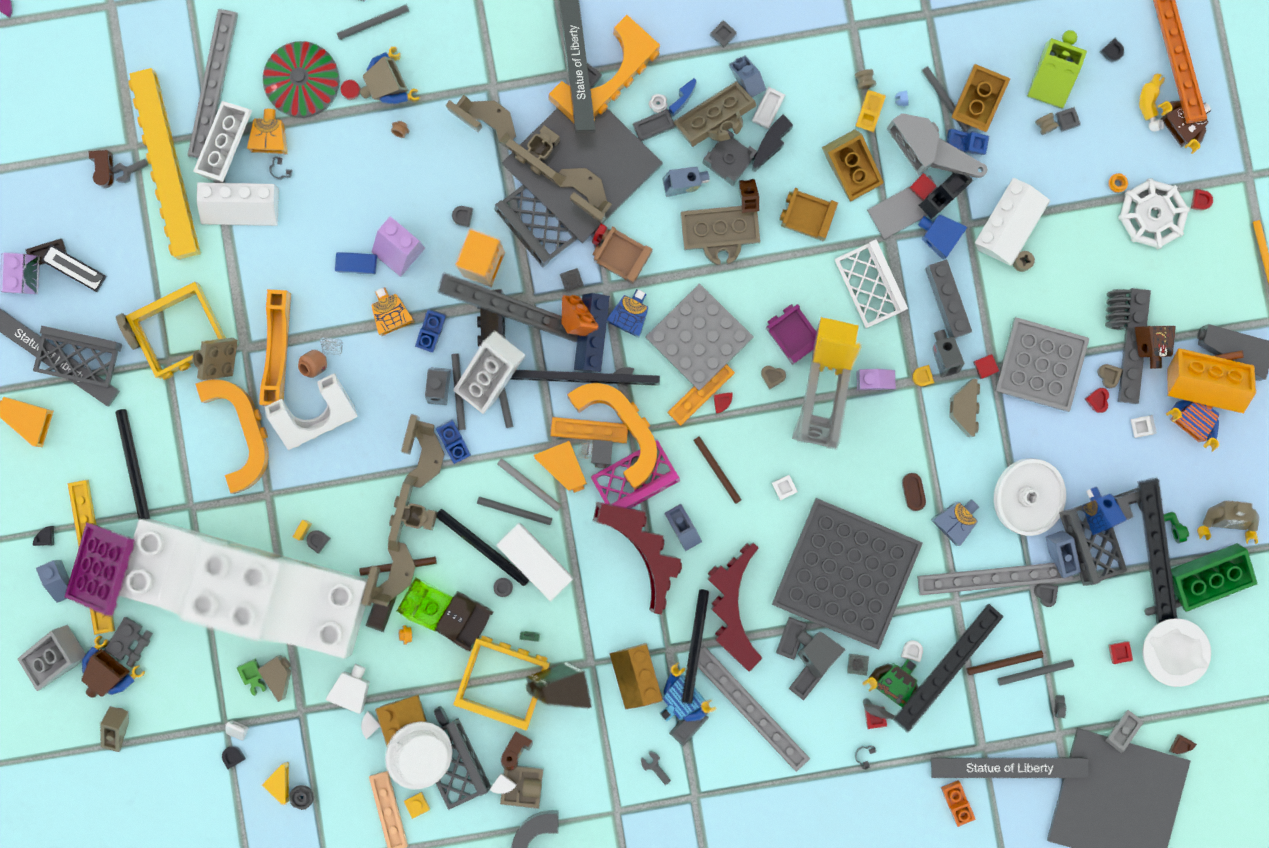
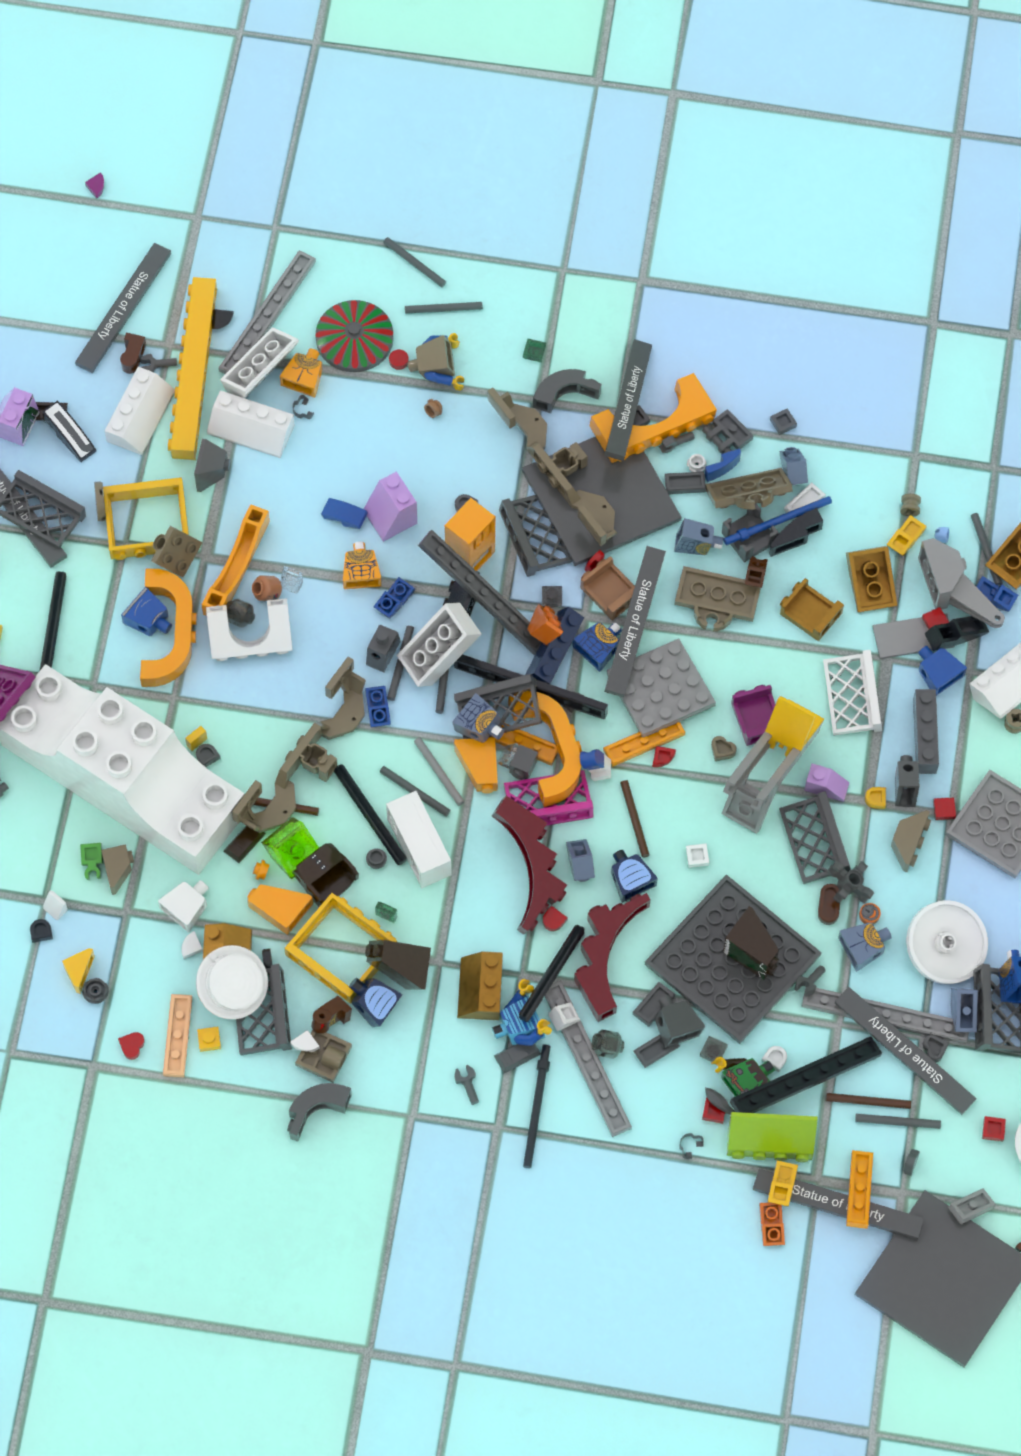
camera: 20 degrees right, 20 degrees down
none -> dark grey tile [75,243,171,373]
none -> white slope [105,367,175,455]
none -> red tile [118,1032,145,1060]
none -> blue torso [121,587,172,636]
none -> dark grey slope [194,439,231,492]
none -> black tile [212,309,234,329]
none -> clear smoke head [226,598,255,628]
none -> light orange slope [247,884,313,935]
none -> torso [349,978,402,1027]
none -> sand blue torso [452,693,505,743]
none -> dark grey fence [454,674,542,739]
none -> clear green tile [523,338,546,363]
none -> black bar [523,1044,551,1168]
none -> dark grey arch [533,369,602,413]
none -> red tile [543,905,568,931]
none -> white slope [548,1002,580,1031]
none -> leg [580,749,611,781]
none -> clear smoke head [591,1029,624,1059]
none -> dark grey tile [604,546,666,698]
none -> torso [611,850,658,903]
none -> dark grey bar [659,432,695,453]
none -> dark grey plate [702,409,754,454]
none -> blue bar [723,496,832,545]
none -> dark brown slope [723,906,779,980]
none -> lime slope [727,1112,818,1162]
none -> yellow slope [768,1160,798,1207]
none -> dark grey fence [779,791,851,884]
none -> dark grey bar [795,965,826,997]
none -> dark grey pin [827,861,874,903]
none -> dark grey tile [835,987,977,1115]
none -> light orange tile [846,1150,873,1229]
none -> tile [859,903,881,924]

